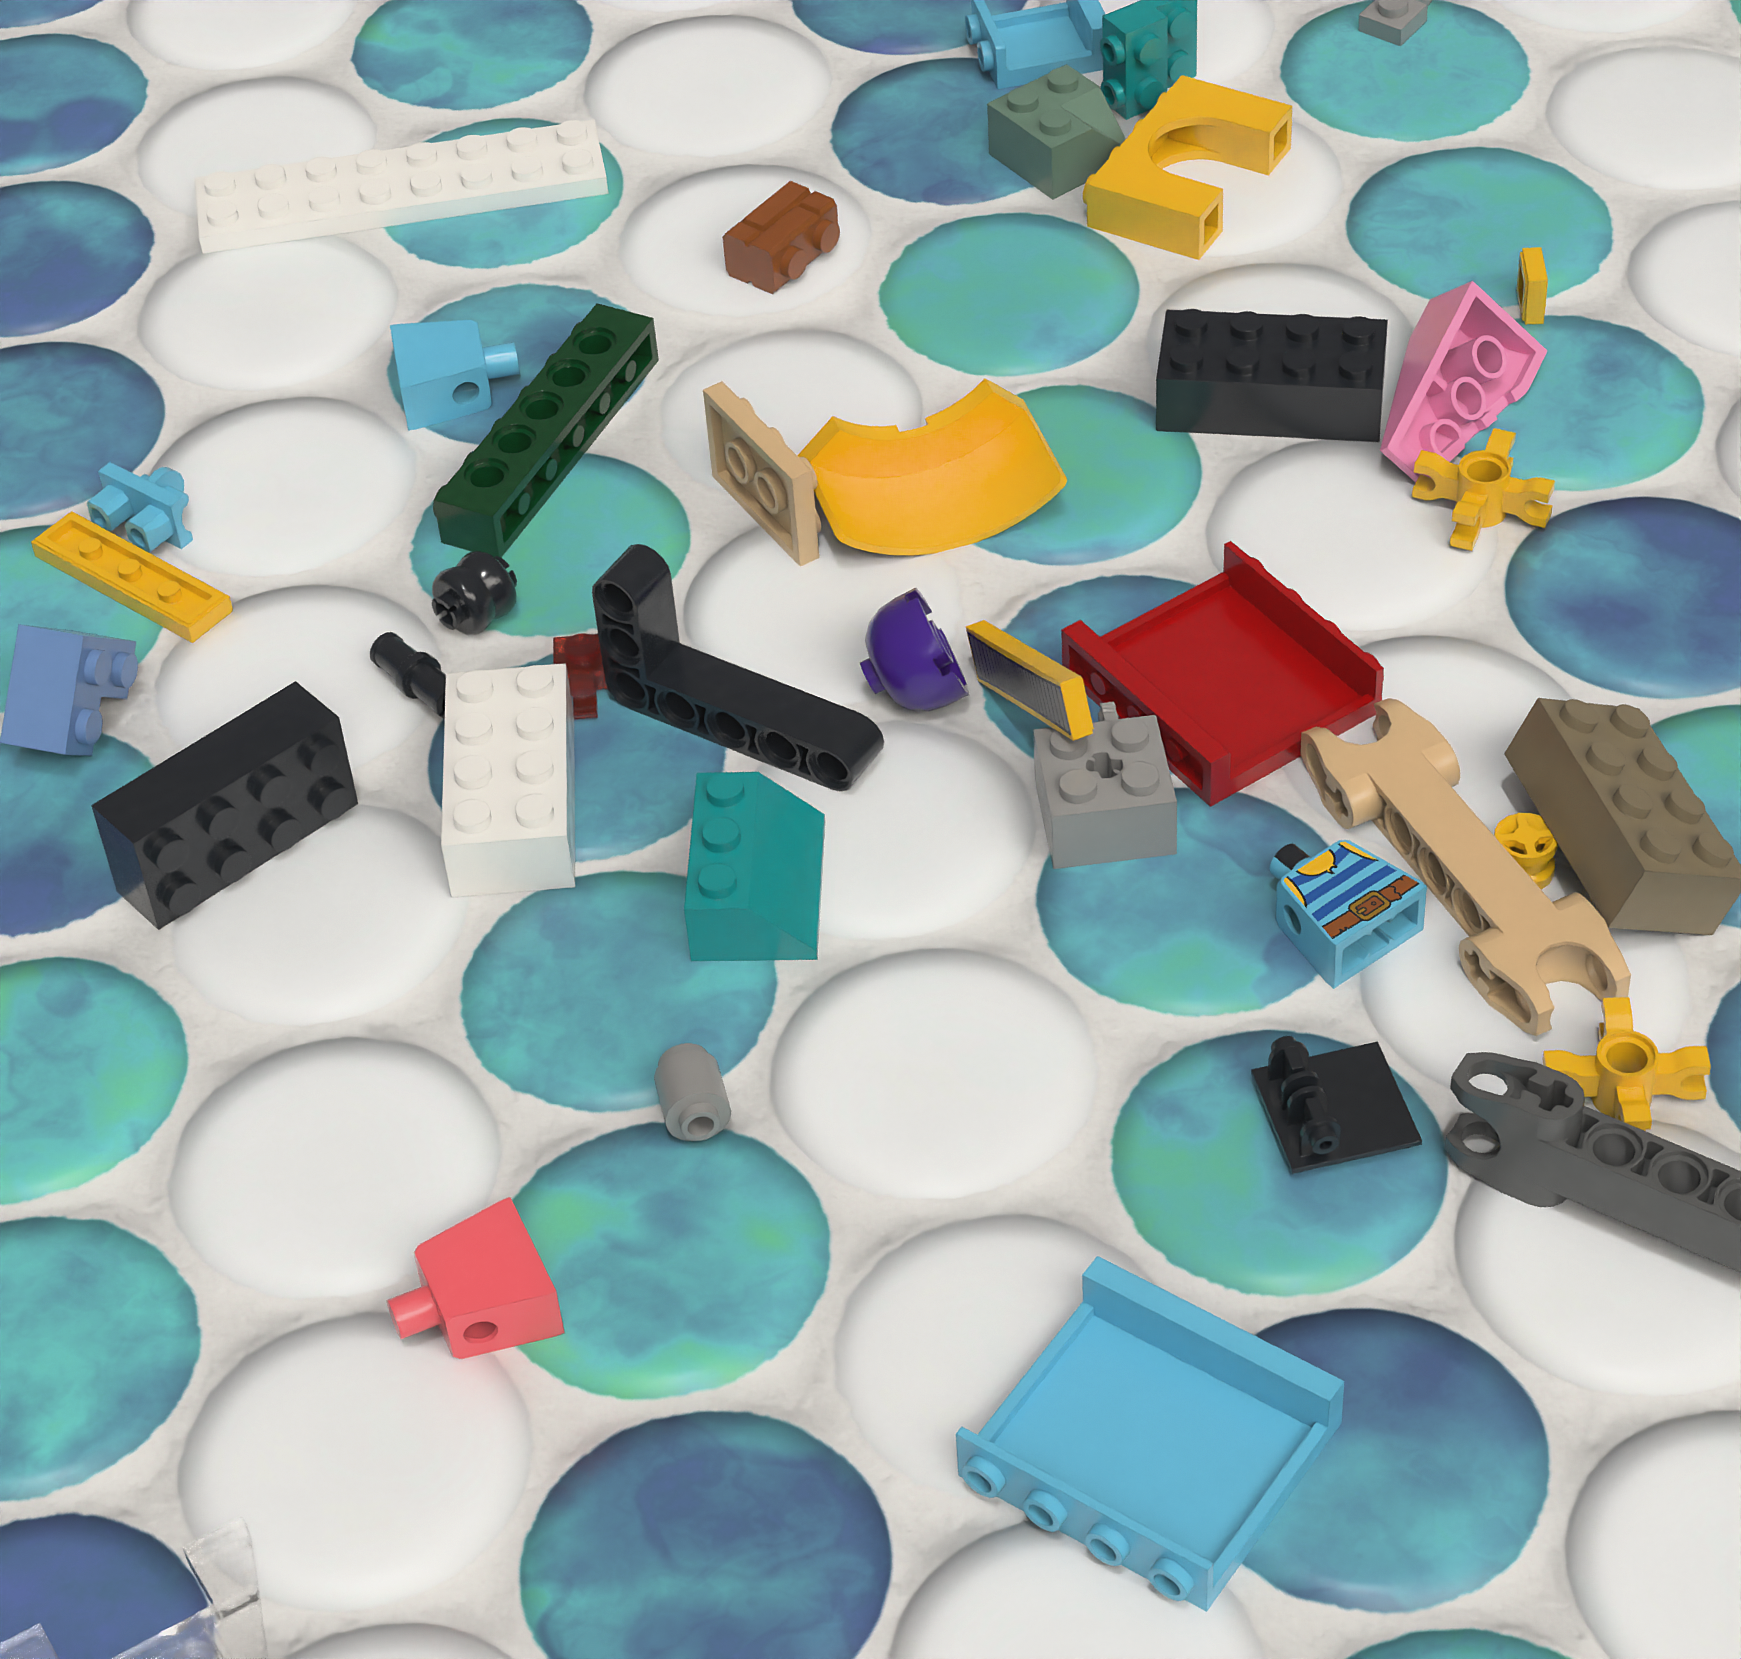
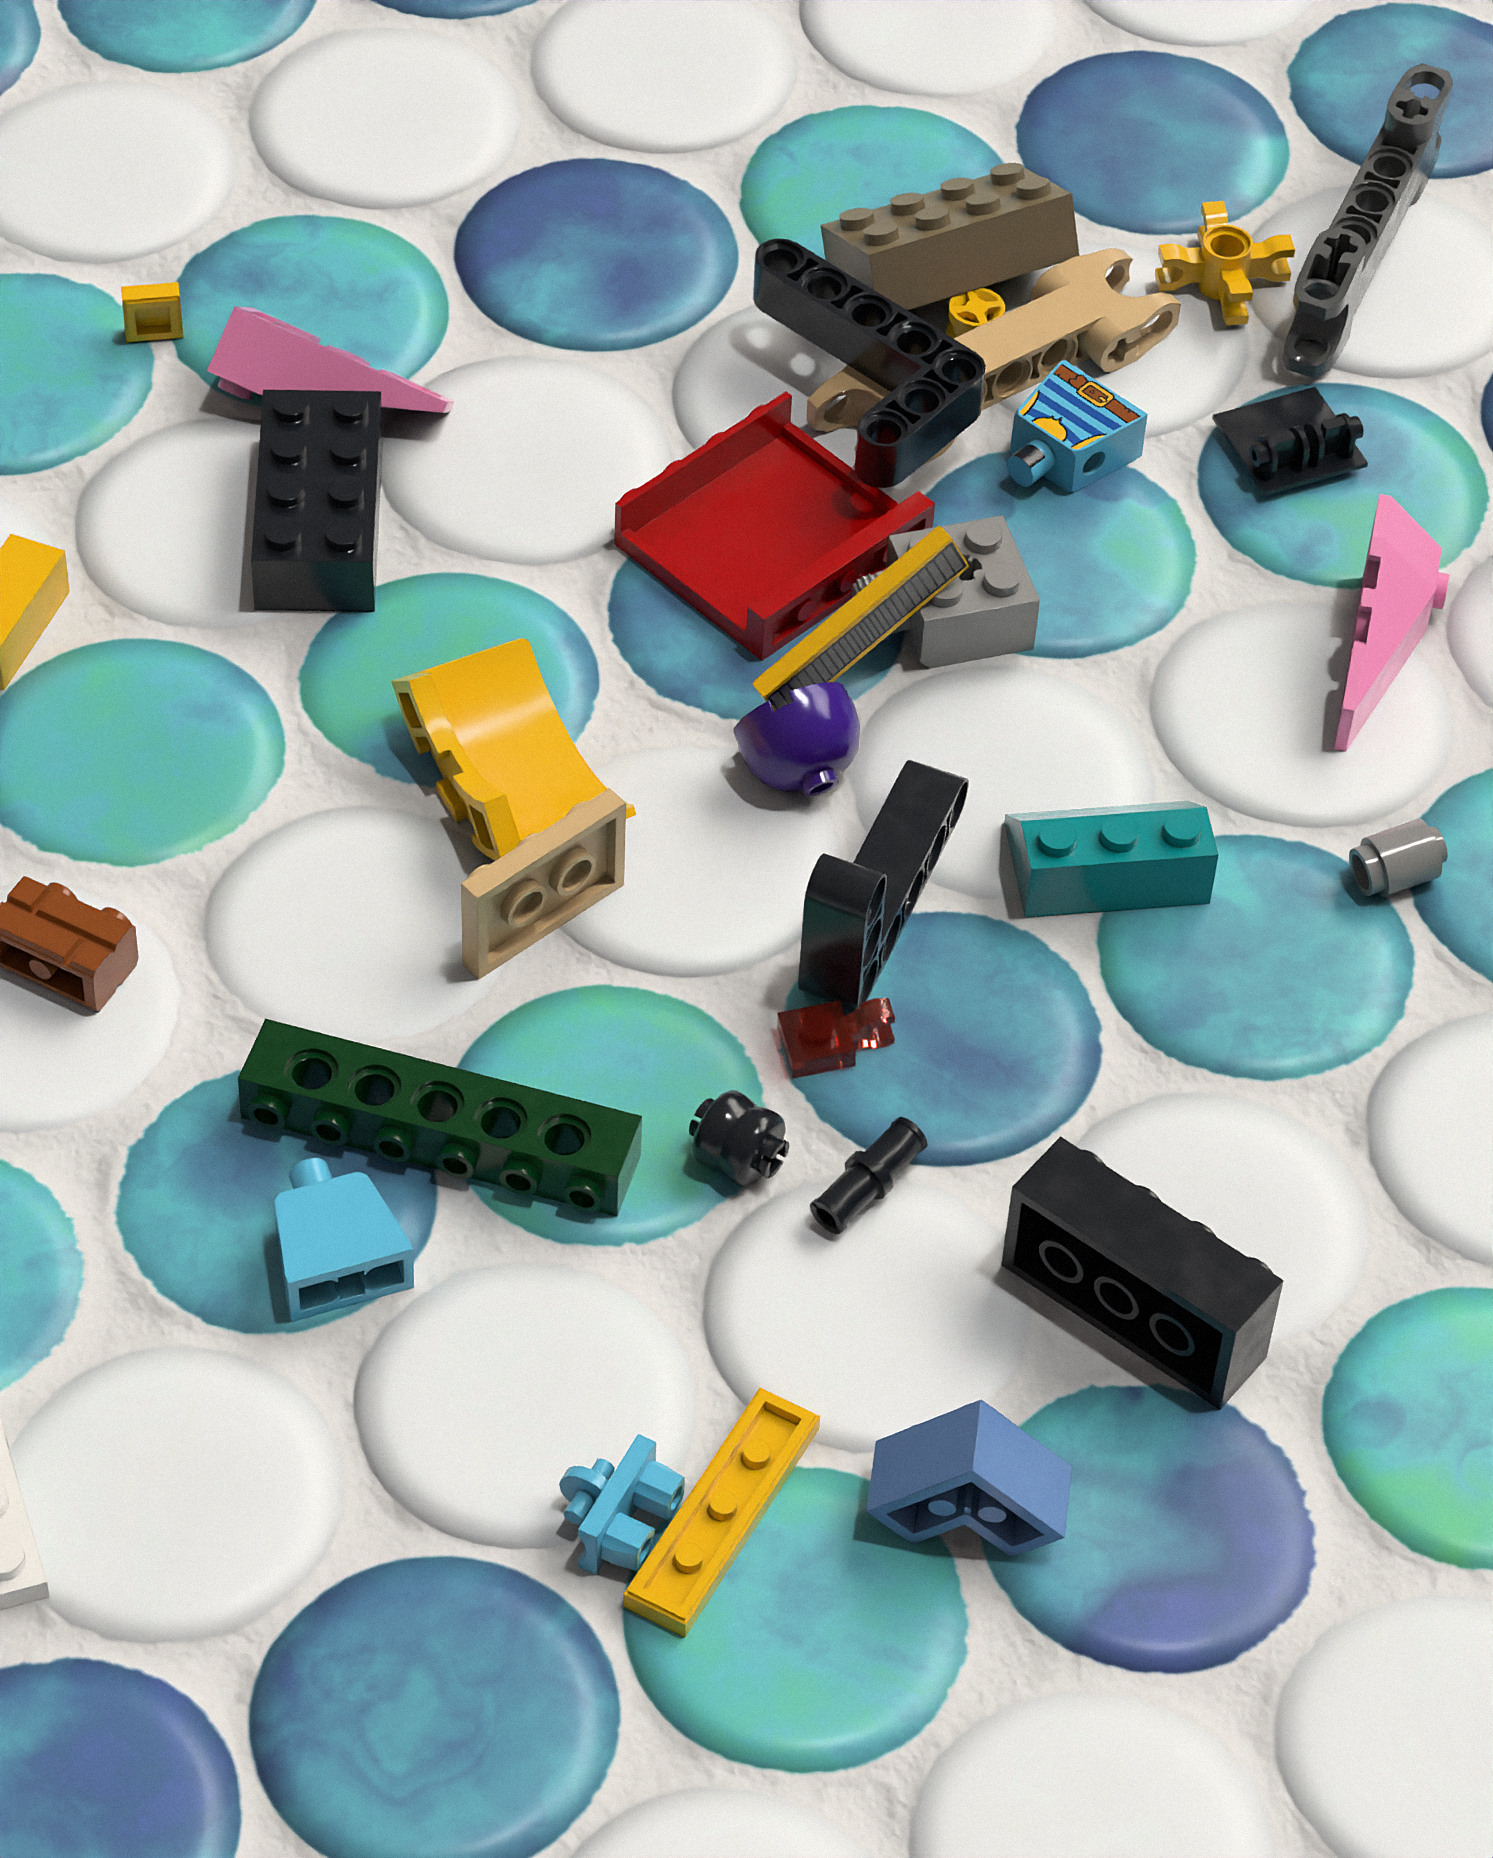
camera: 105 degrees left, 5 degrees up
white brick [441,663,575,898] -> none
yellow pin [1412,428,1555,551] -> none
none -> black beam [753,238,986,488]
none -> bright pink wedge [1334,494,1449,751]

